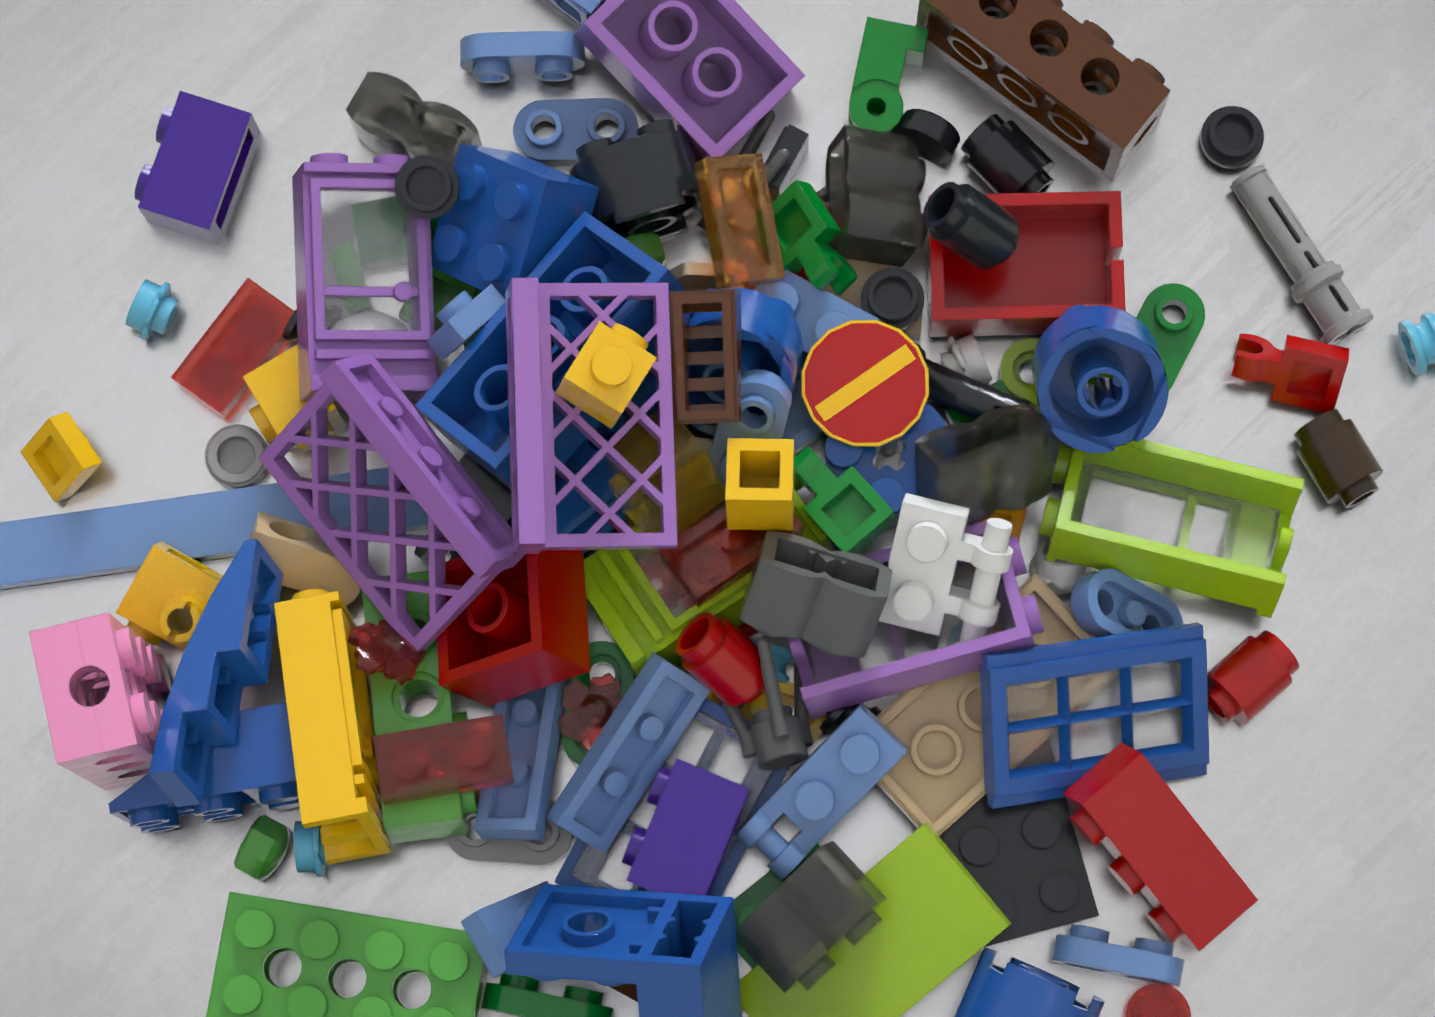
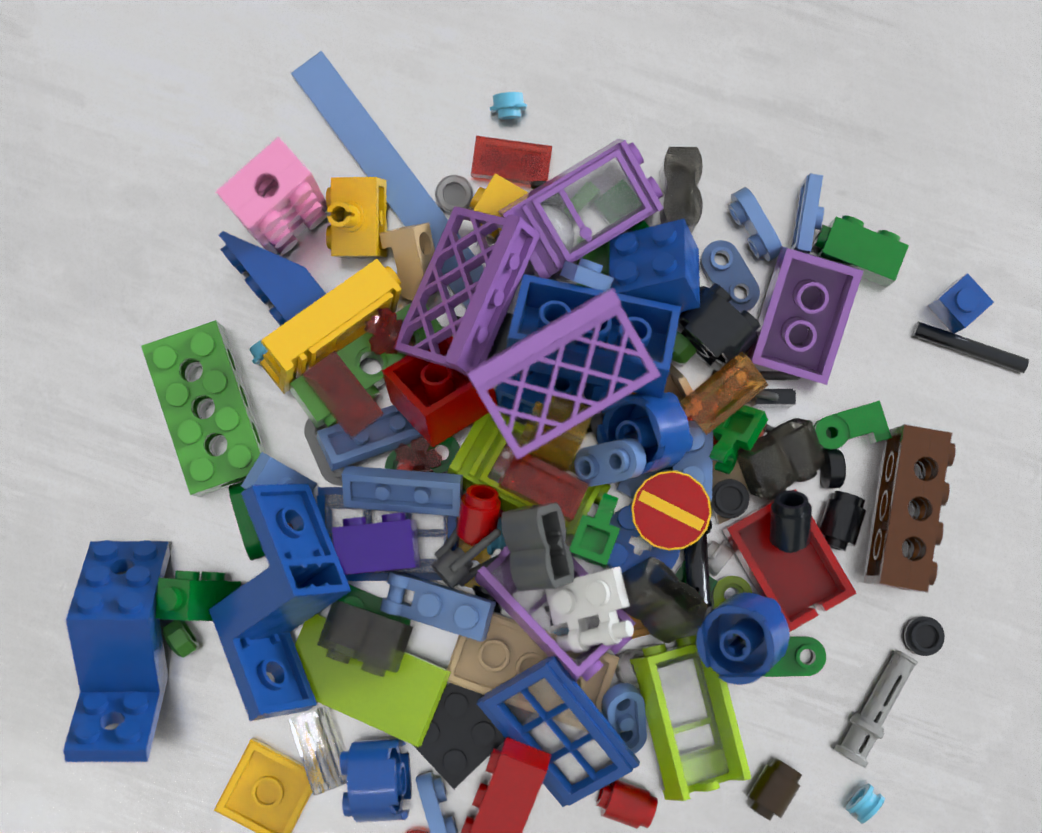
camera: 55 degrees right, 5 degrees up
yellow plate [20,411,102,503] -> none
dark purple piece [134,91,260,245] -> none
blue slope [148,539,283,807] -> none
bright green tile [234,814,290,881] -> none
black plate [395,155,460,220] -> none
yellow brick [555,321,657,429] -> none
reddish brown slope [669,289,742,425] -> none
yellow brick [725,438,795,531] -> none
red plate [1231,333,1349,413] -> none

